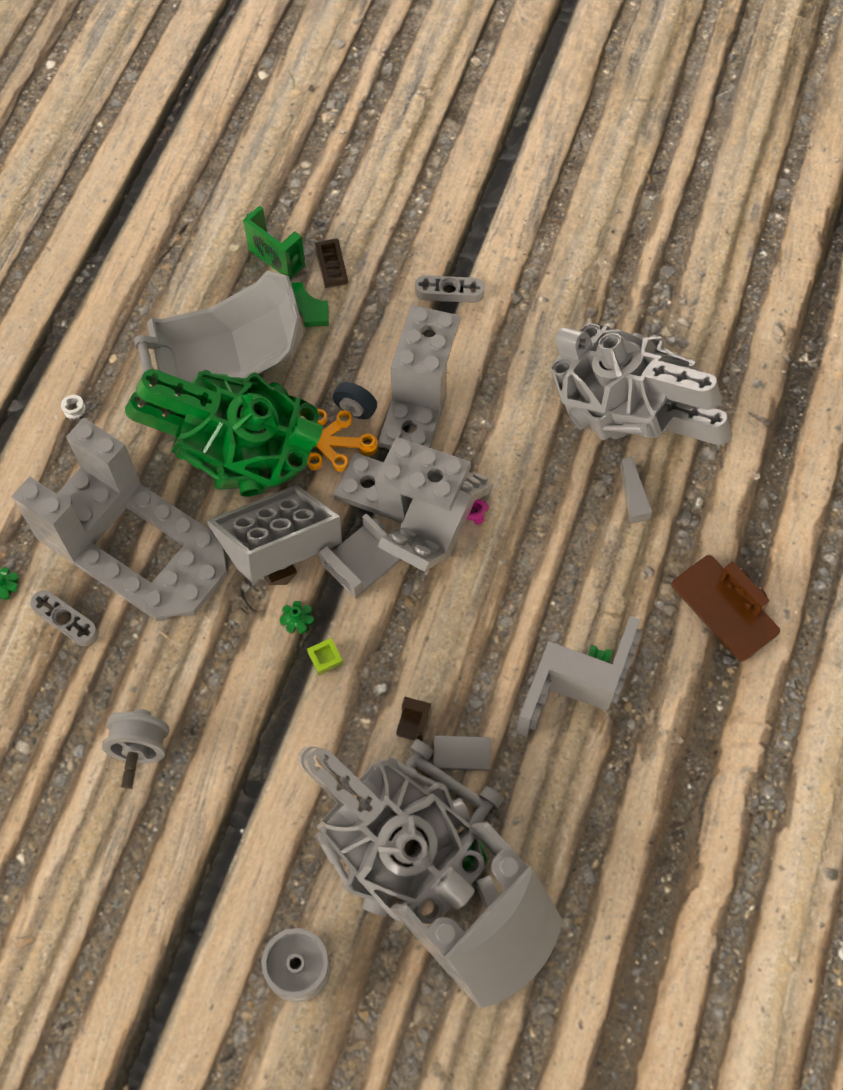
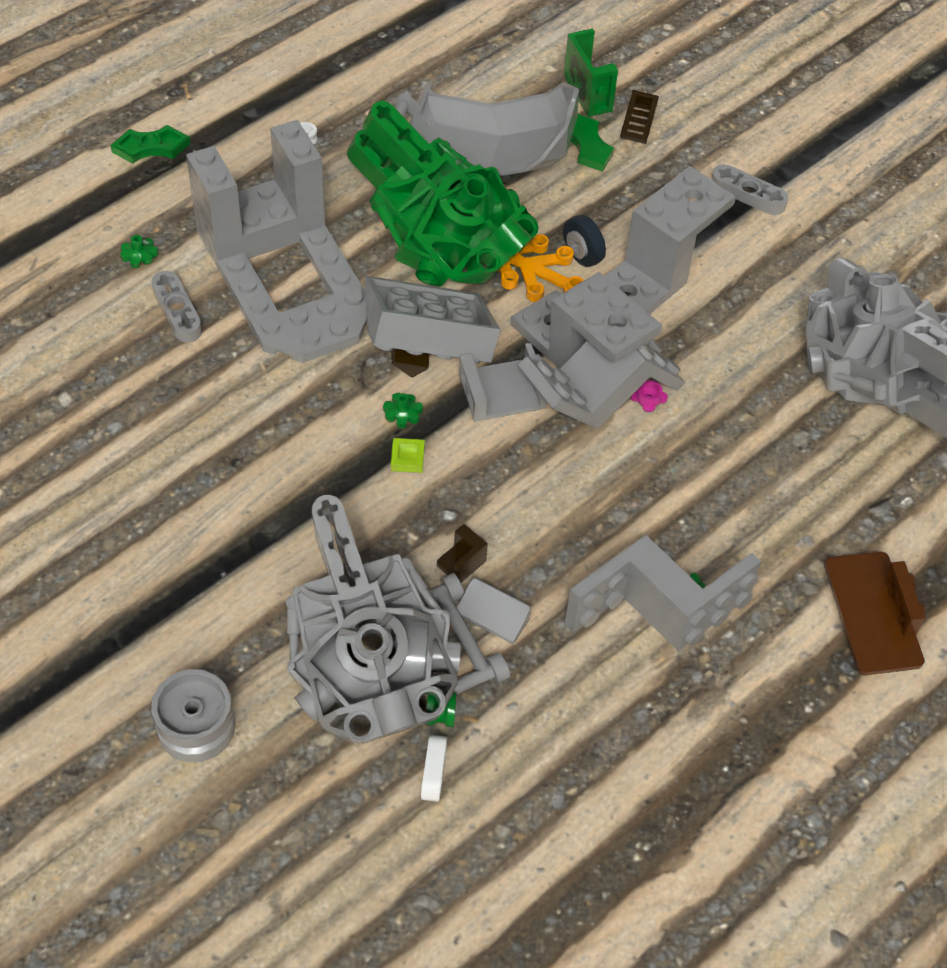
camera: 25 degrees right, 10 degrees down
light grey wheel [102,709,169,789] -> none
light grey windscreen [390,822,563,1008] -> none
light grey piece [620,457,652,524] -> none

